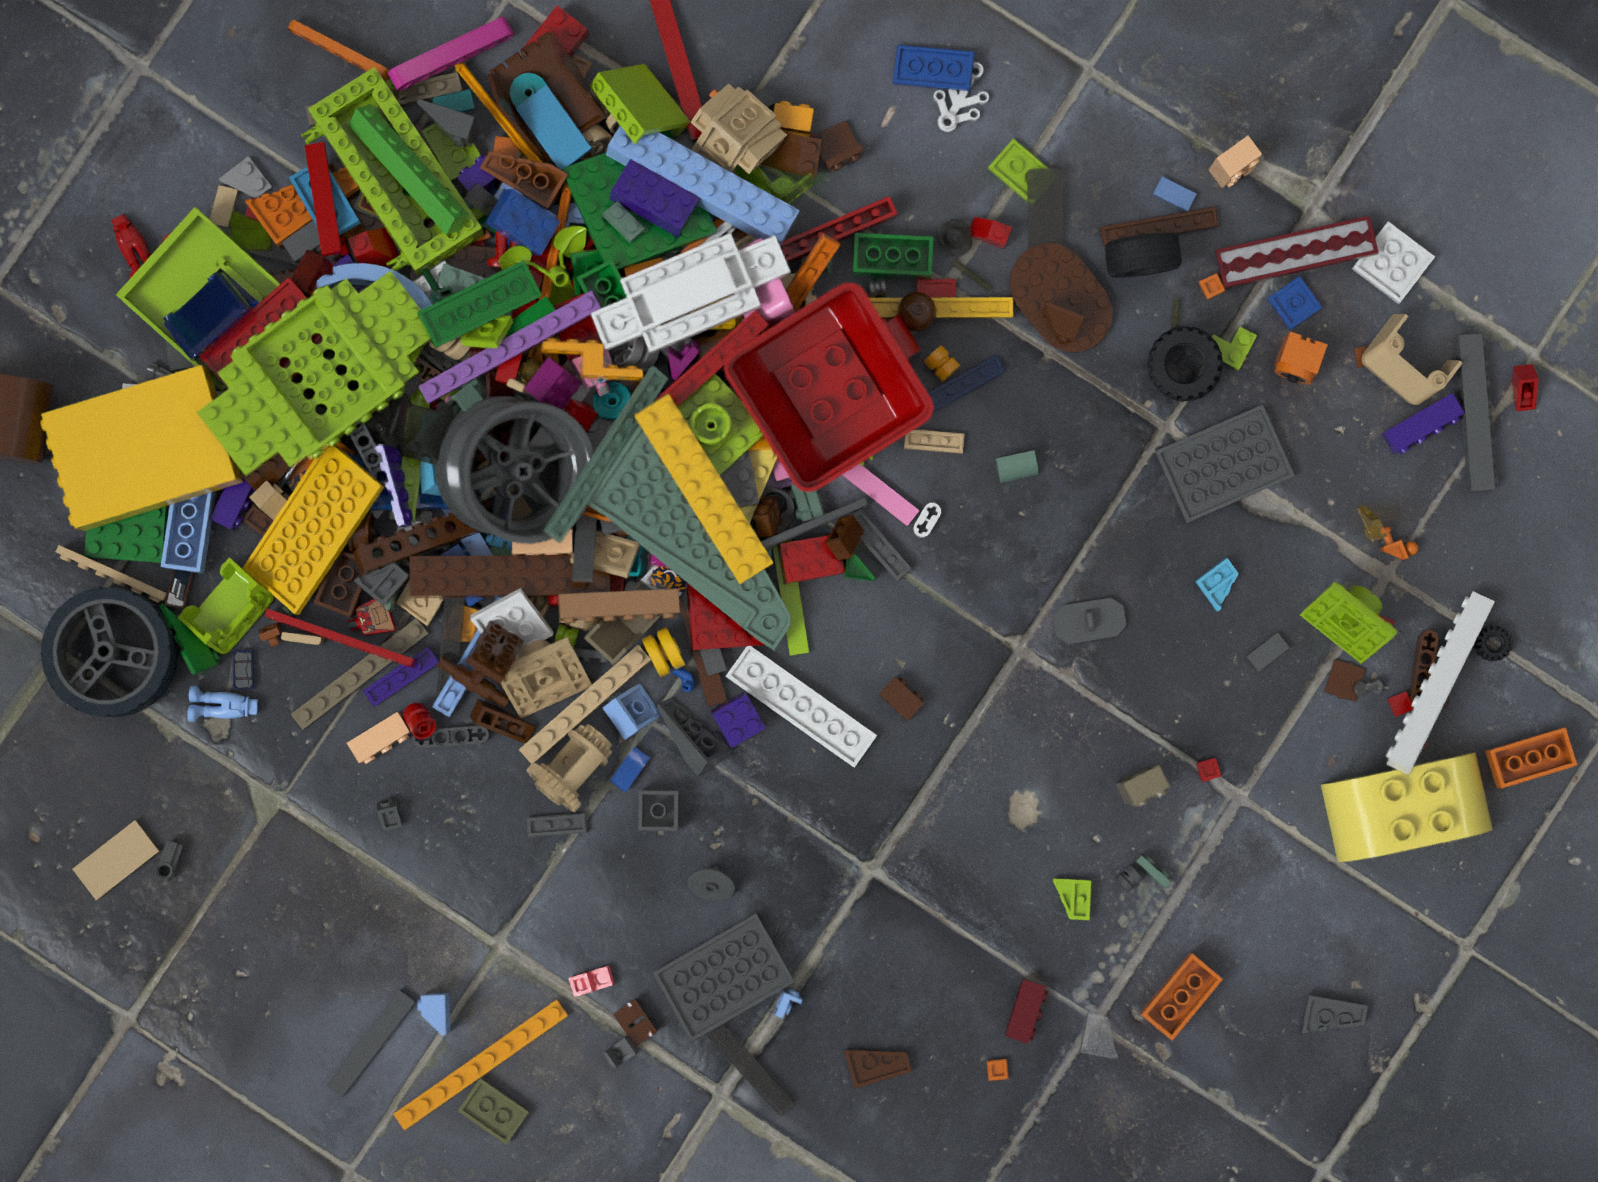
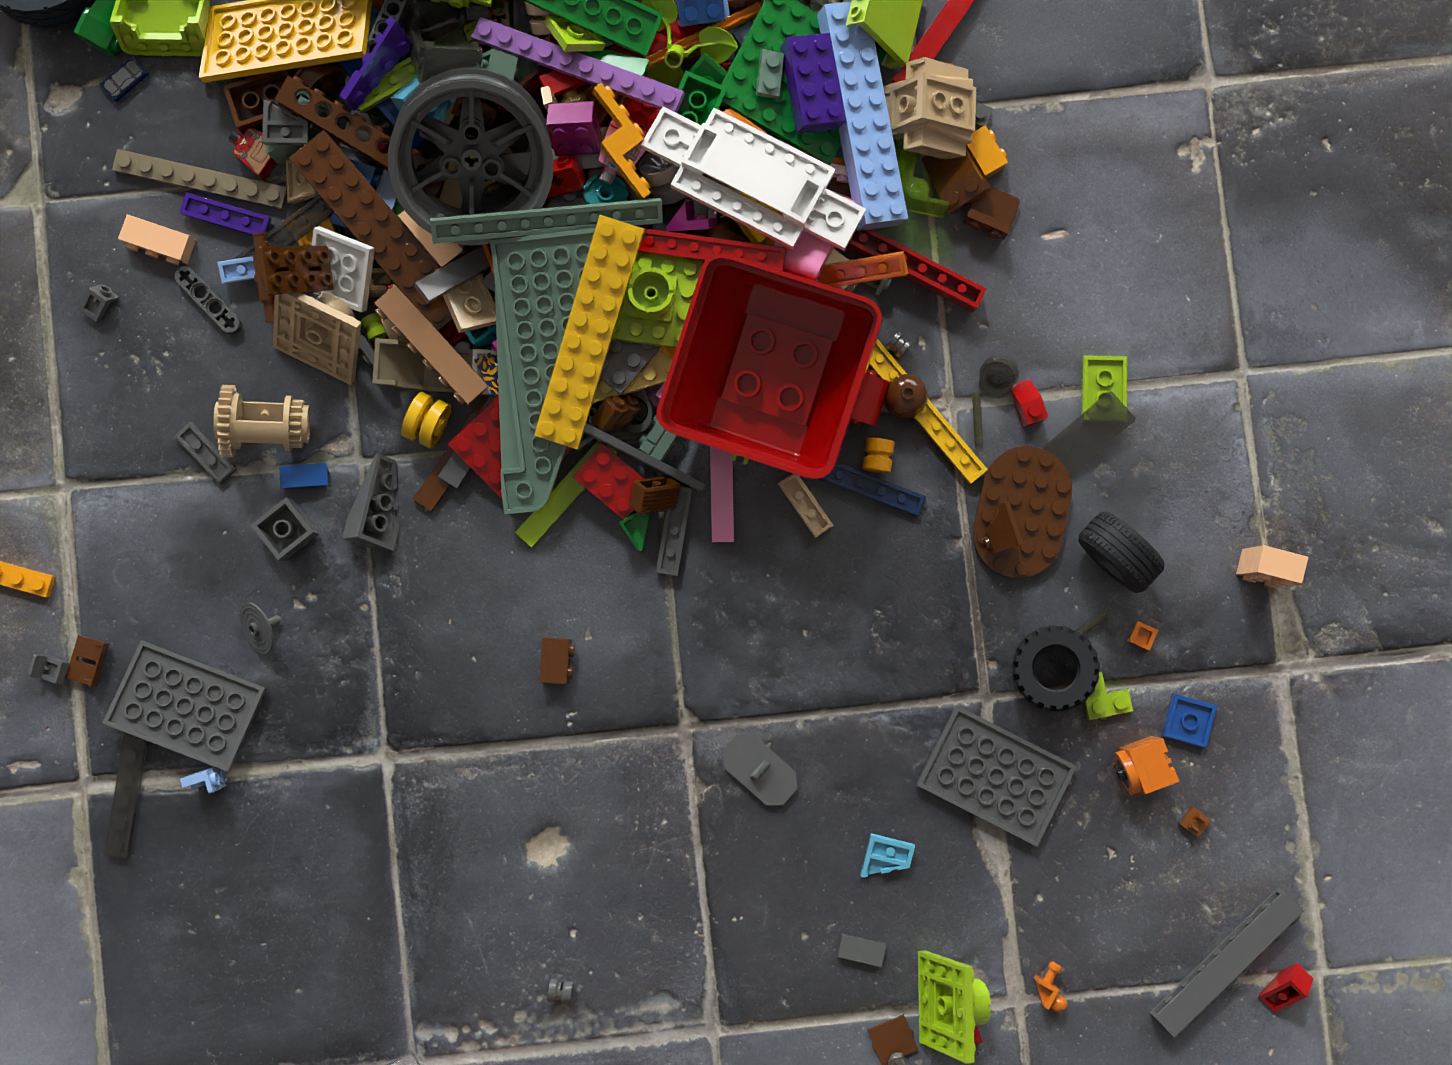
camera: 50 degrees right, 0 degrees up
light blue piece [188,685,258,722] -> none
dark orange tile [259,622,281,647] -> none
red tile [265,609,417,668] -> none
tan tile [281,632,324,645] -> none
red wheel [402,702,436,739] -> none
reddish brown slope [470,699,535,744] -> none
tan brick [519,645,652,764] -> none
coral slope [569,965,615,997] -> none
light blue slope [603,683,661,740] -> none
blue arm [672,668,695,692] -> none
dark purple brick [711,691,765,748] -> none
white plate [726,646,877,768] -> none
reddish brown wing [844,1050,912,1088] -> none
green brick [853,233,933,279] -> none
blue tile [893,45,975,92] -> none
white beam [913,503,941,538] -> none
red tile [916,279,956,298] -> none
white plant [934,62,989,132] -> none
orange tile [987,1058,1009,1081] -> none
sand green brick [995,450,1038,483] -> none
dark red brick [1004,978,1048,1044] -> none
lime wing [1053,878,1092,920] -> none
reddish brown tile [1100,207,1219,247] -> none
dark tan brick [1115,765,1170,807] -> none
sand green plate [1135,855,1171,888] -> none
medium blue tile [1153,176,1197,212] -> none
red tile [1196,757,1221,782] -> none
piece [1215,215,1379,289] -> none
white plate [1352,222,1435,304] -> none
clear yellow wing [1357,505,1387,542] -> none
tan windscreen [1362,314,1462,405] -> none
dark purple brick [1381,393,1464,455] -> none

